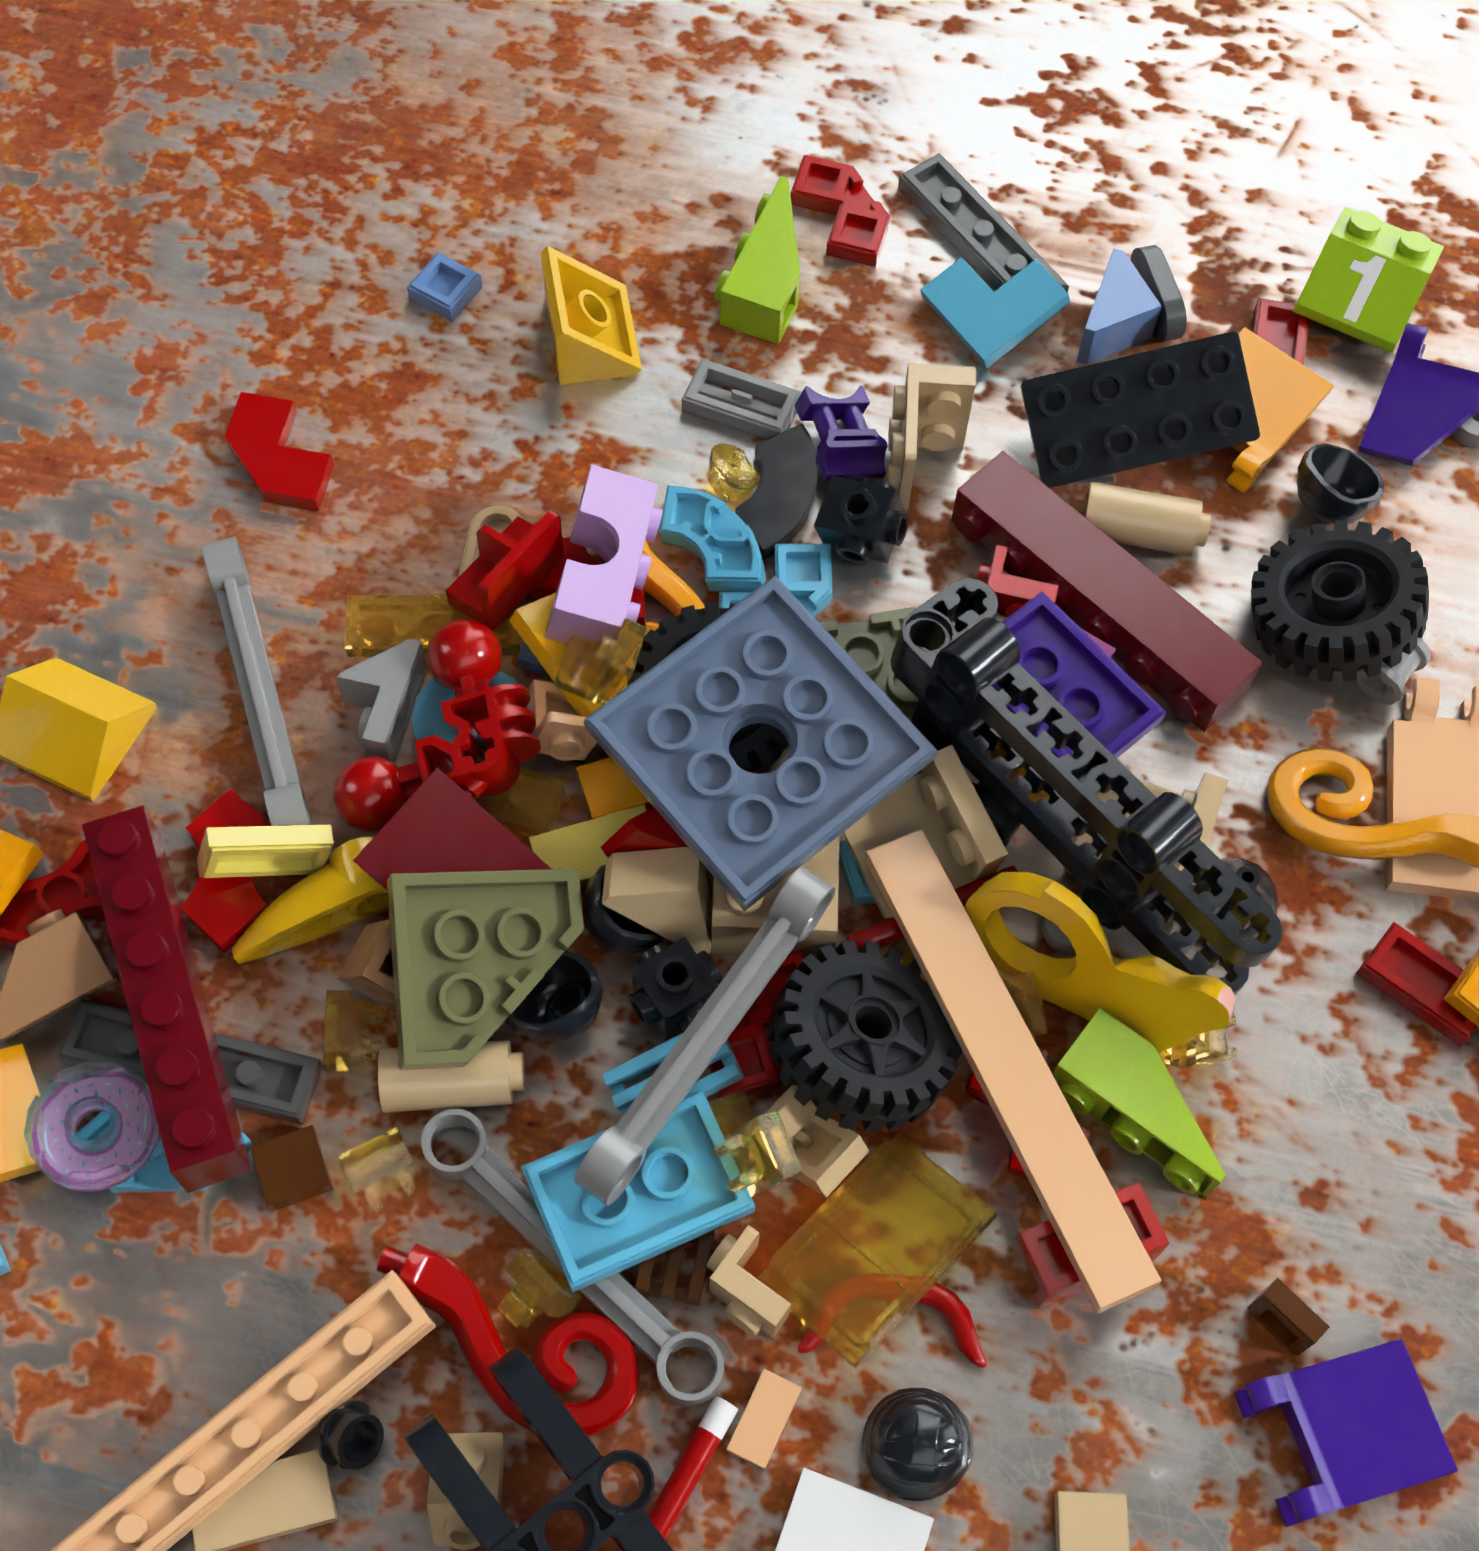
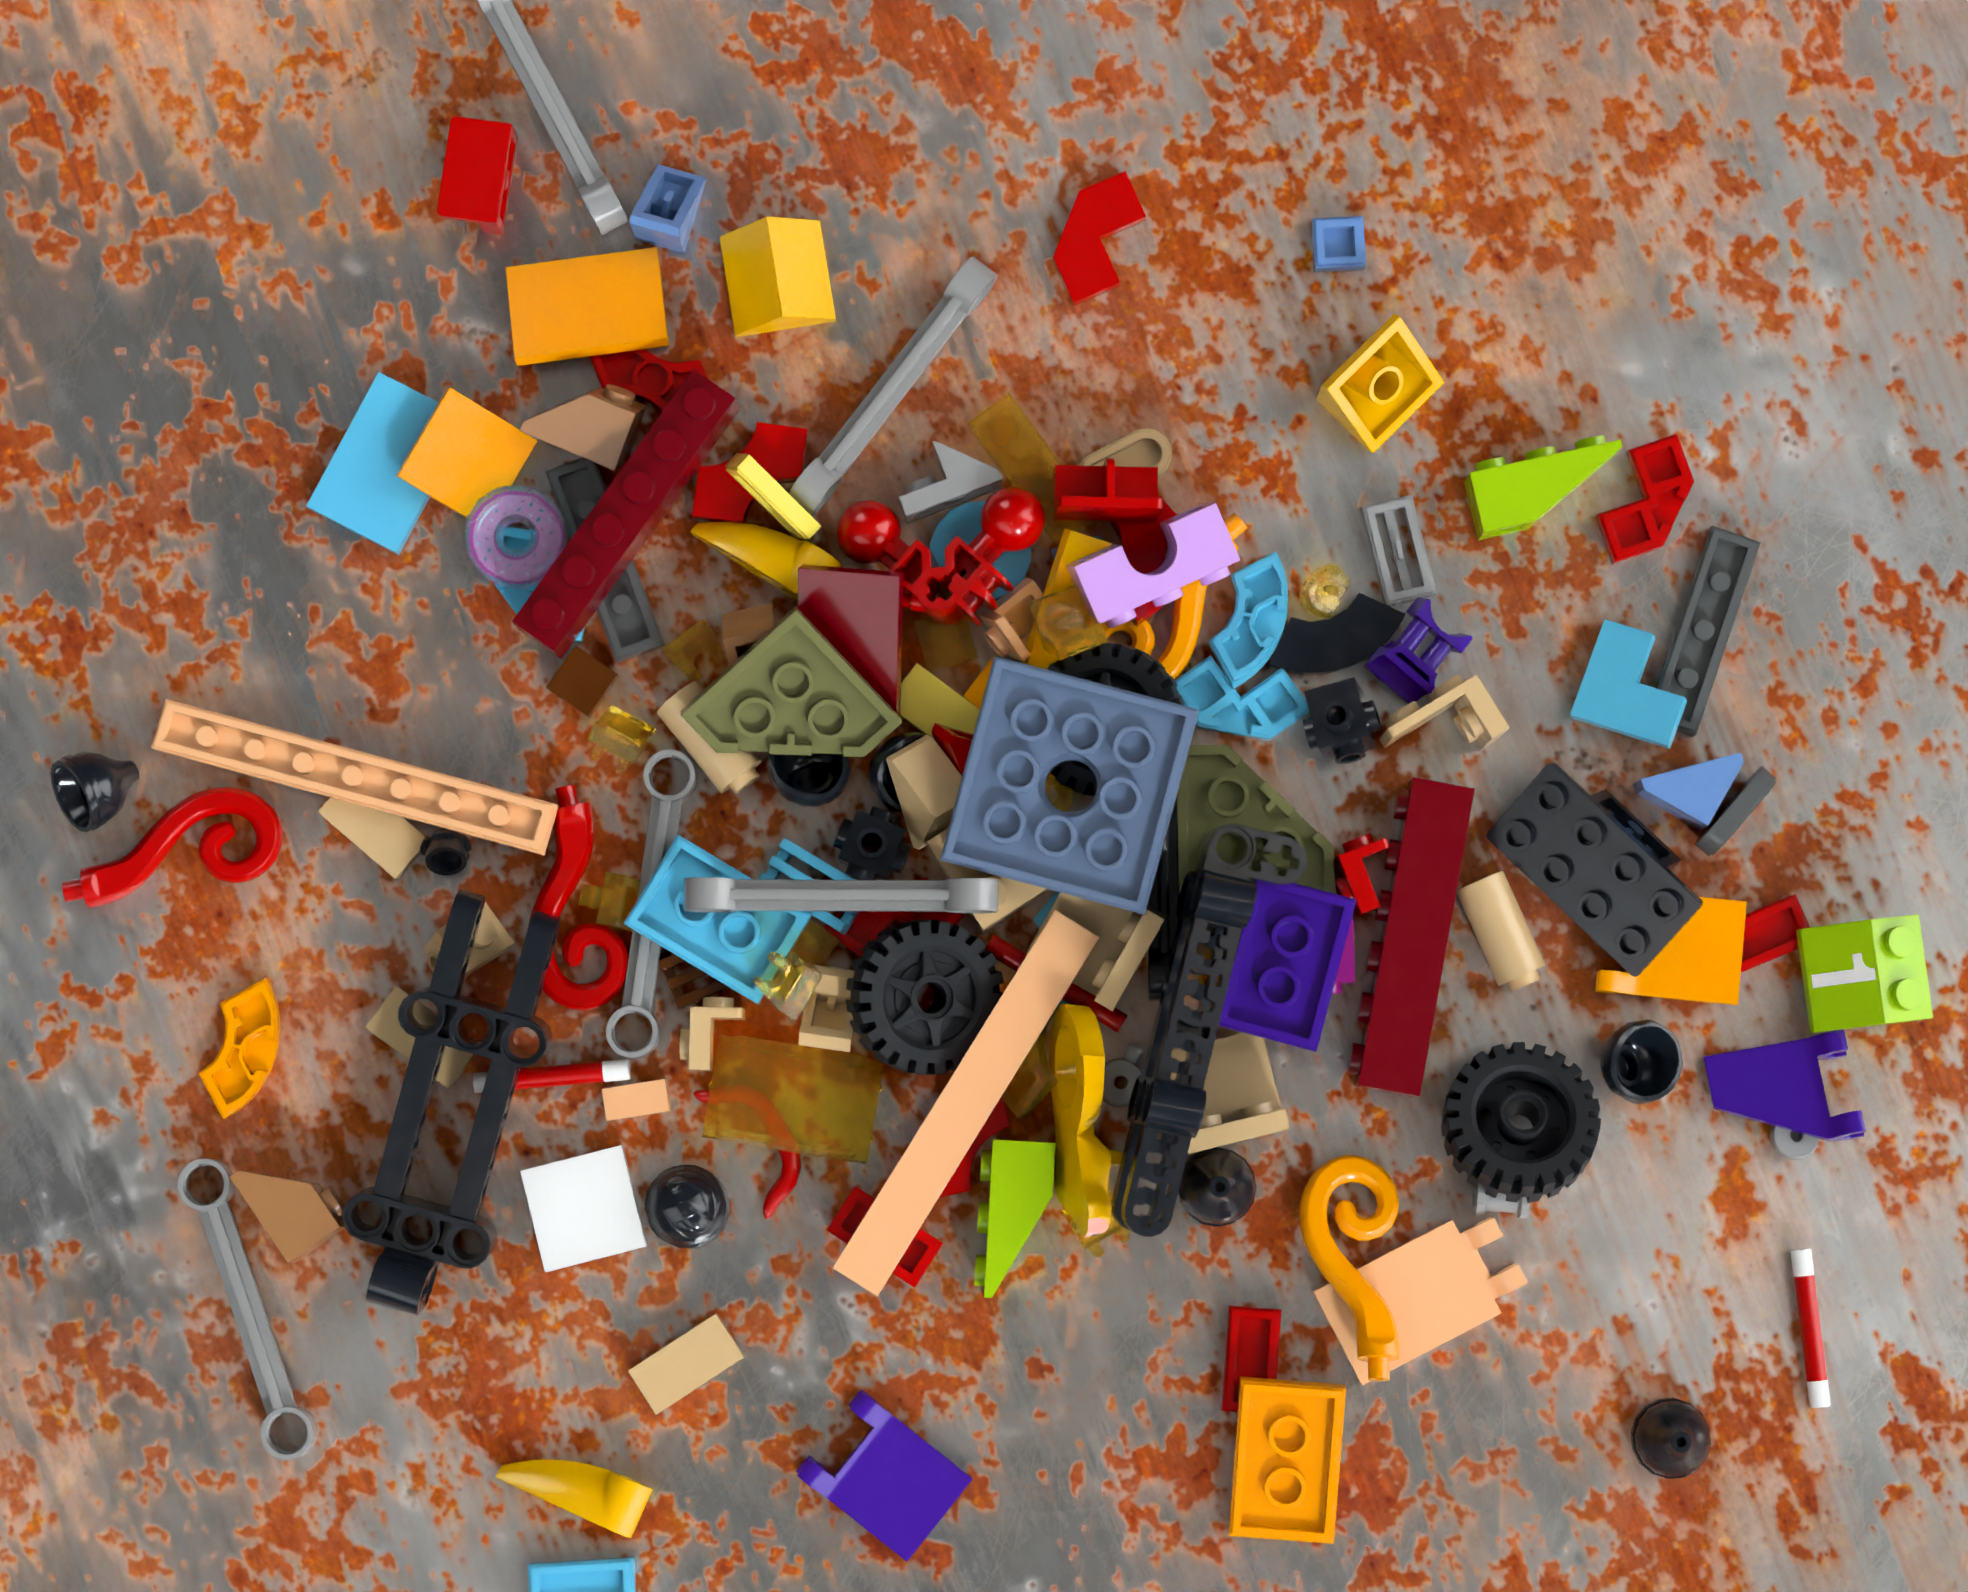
camera: 60 degrees right, 20 degrees up
reddish brown tile [1247,1278,1330,1356] -> none

